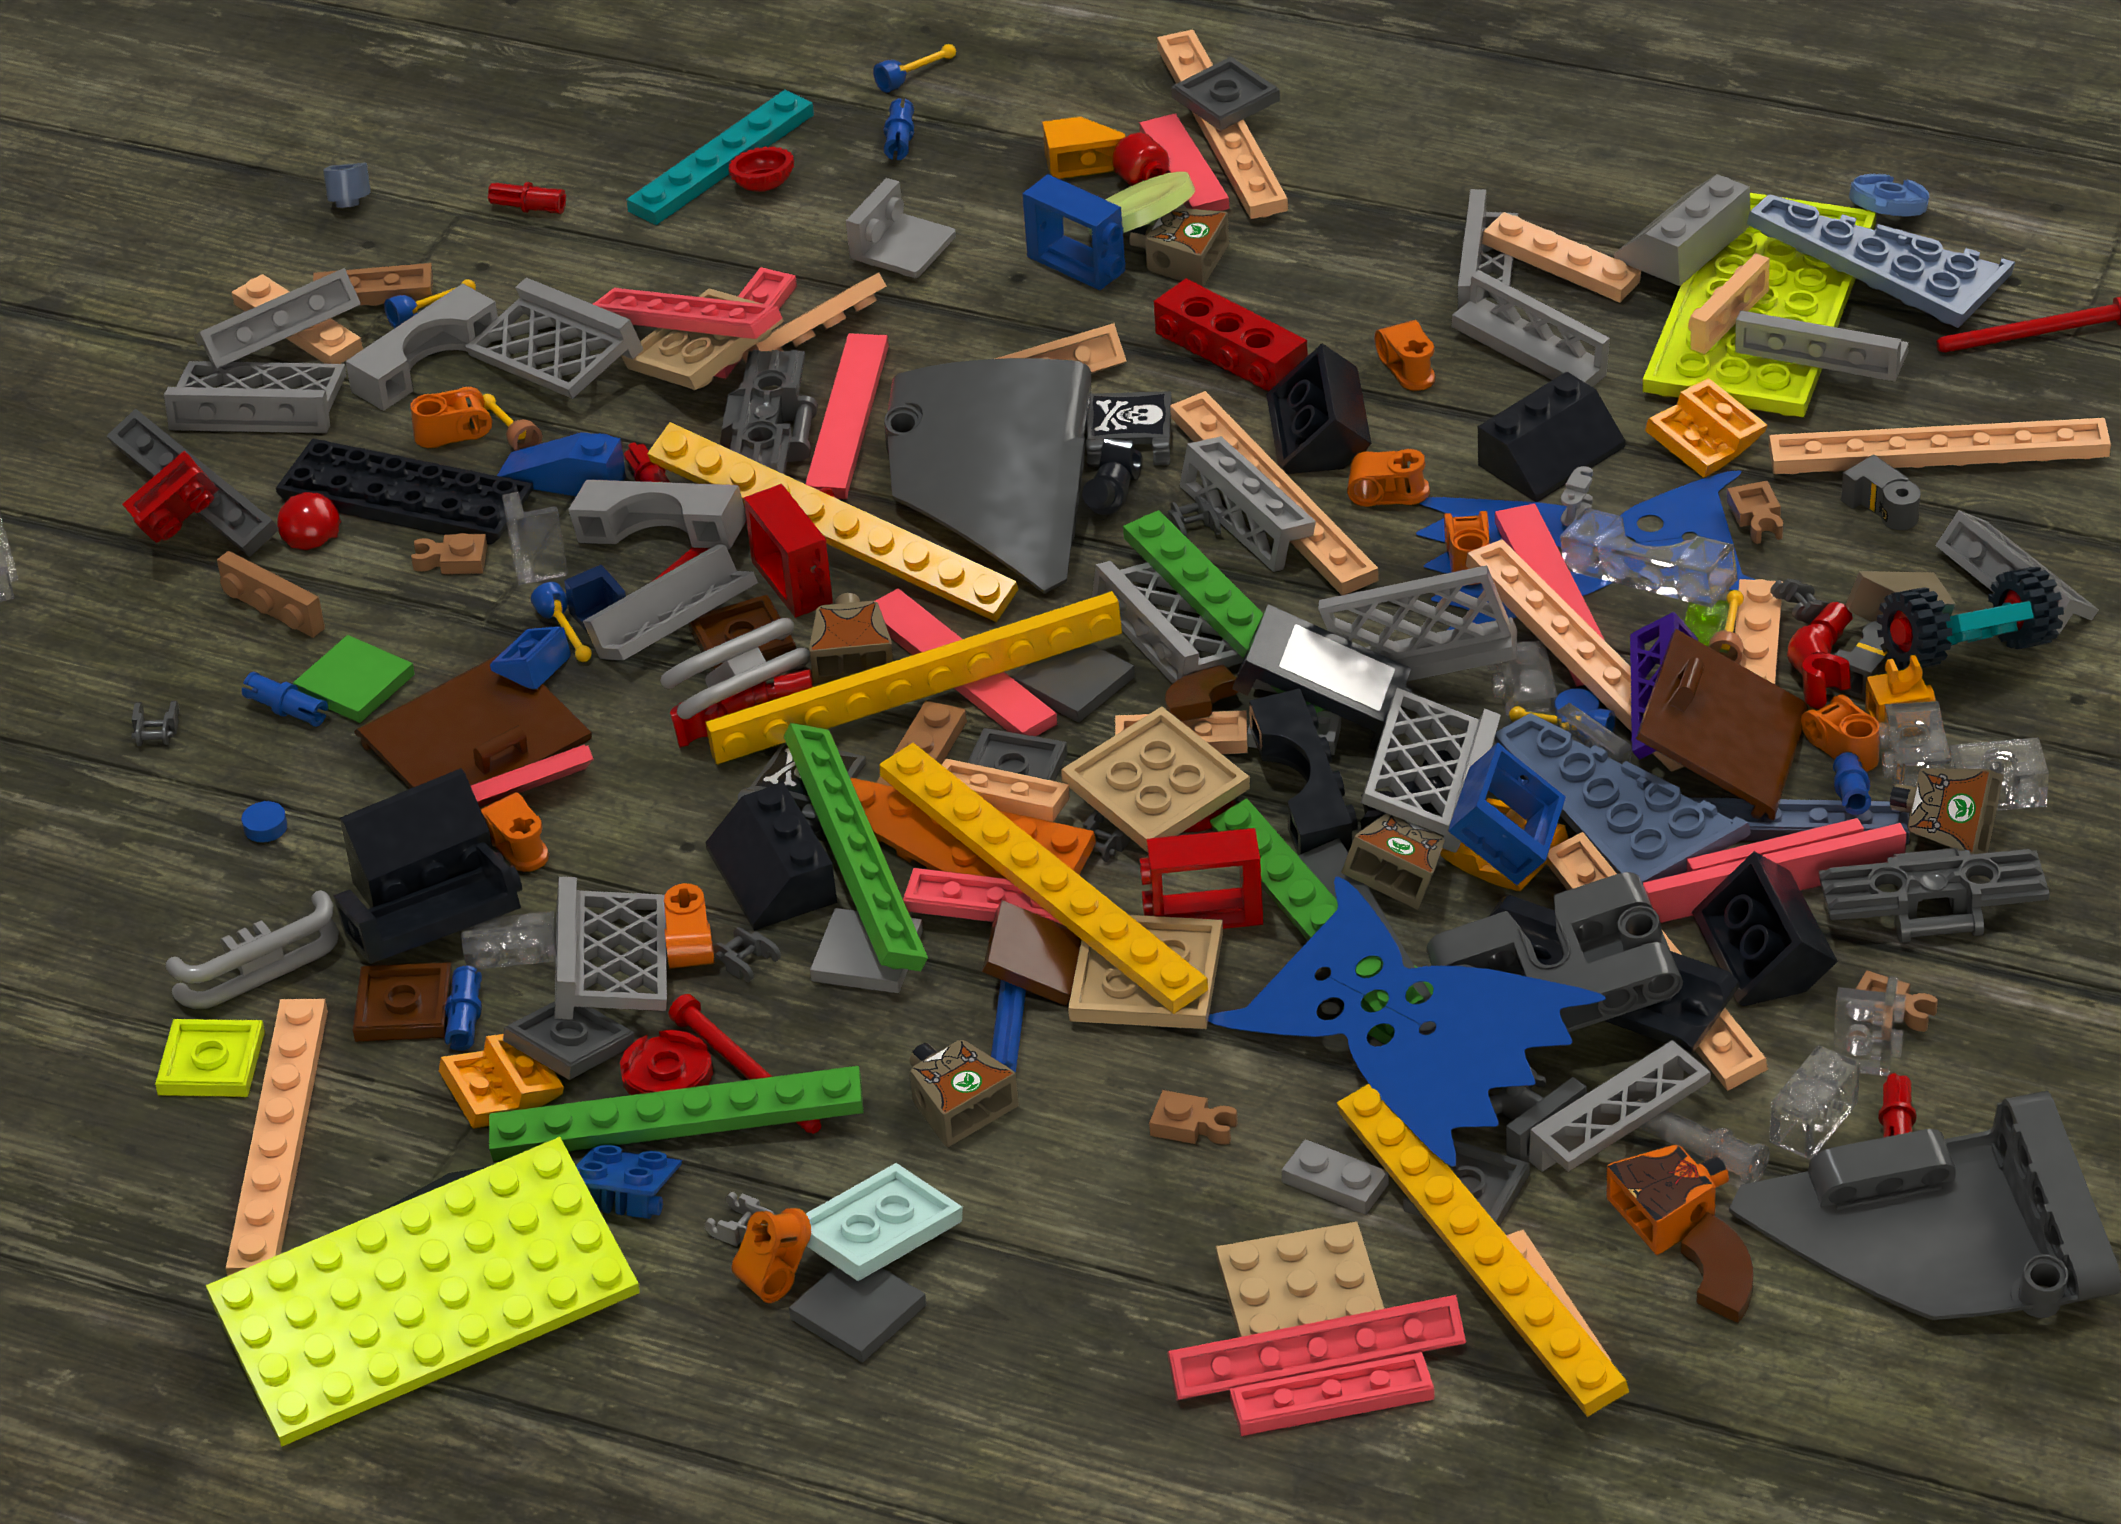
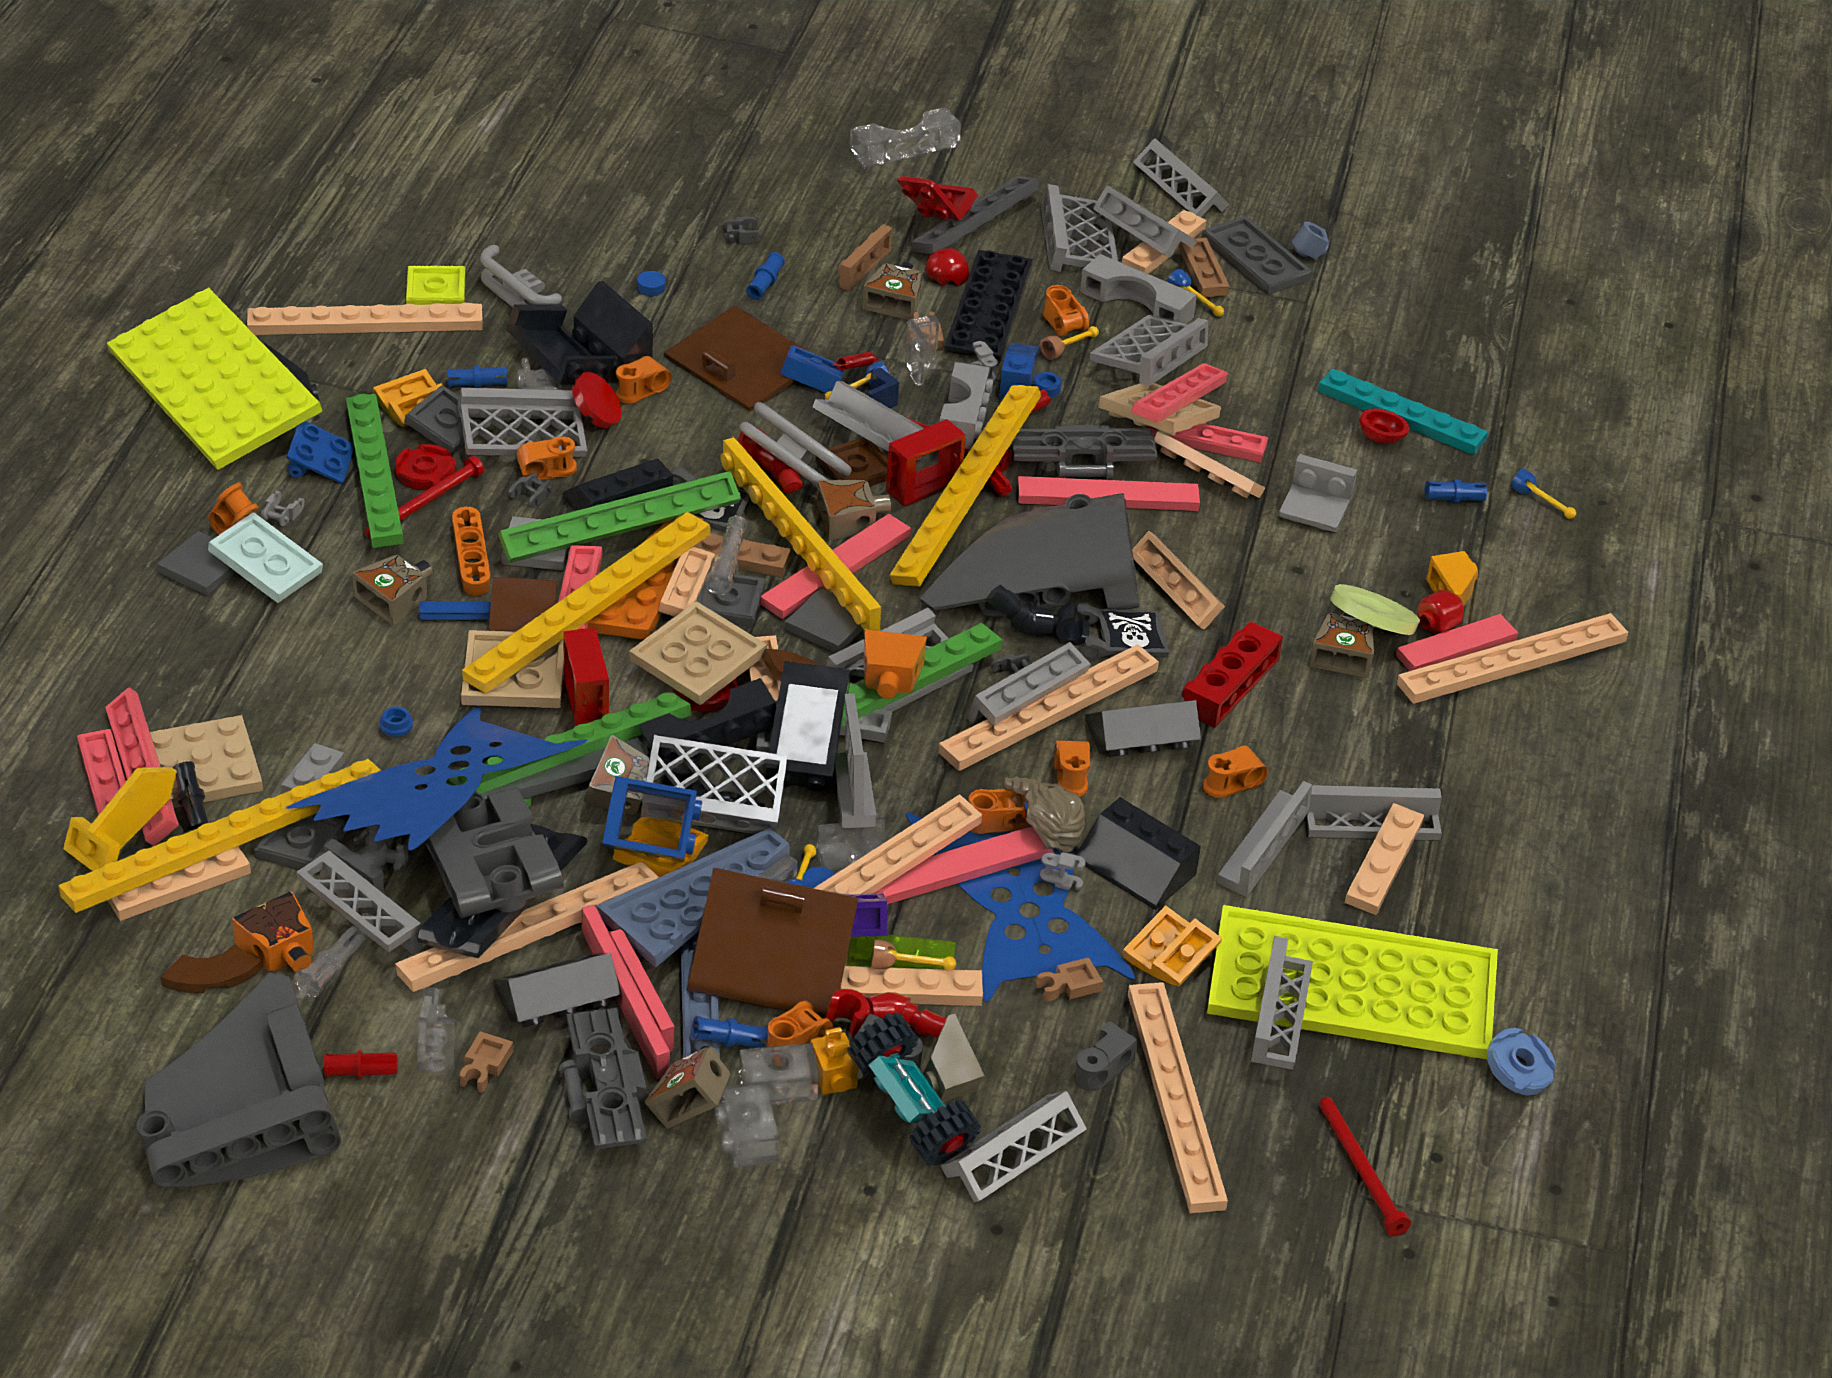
camera: 75 degrees right, 0 degrees up
bright green tile [293,635,415,723] -> none
reddish brown tile [353,962,453,1042] -> none
coral tile [471,744,593,807] -> none
red axle [488,182,566,214] -> none
blue window [1022,174,1125,290] -> none
medium nougat plate [1149,1090,1238,1145] -> none
dark grey tile [1171,57,1280,131] -> none
clear arch [1560,508,1738,608] -> none
light grey slope [1614,174,1750,286] -> none
light nougat plate [1688,253,1770,354] -> none
sand blue wing [1747,194,2015,328] -> none
clear brick [1769,1045,1860,1160] -> none
dark grey piece [1770,579,1829,622] -> none
none -> yellow piece [63,767,177,871]
none -> black pin [173,761,209,832]
none -> blue plate [380,707,413,737]
none -> orange beam [452,506,491,596]
none -> red tile [572,372,622,429]
none -> clear pin [705,516,748,595]
none -> red piece [832,352,879,371]
none -> dark tan torso [862,262,922,321]
none -> orange torso [863,629,927,699]
none -> light grey piece [971,341,997,381]
none -> dark tan hair [1003,776,1085,853]
none -> light grey fence [1133,138,1229,217]
none -> dark grey tile [1201,216,1313,295]

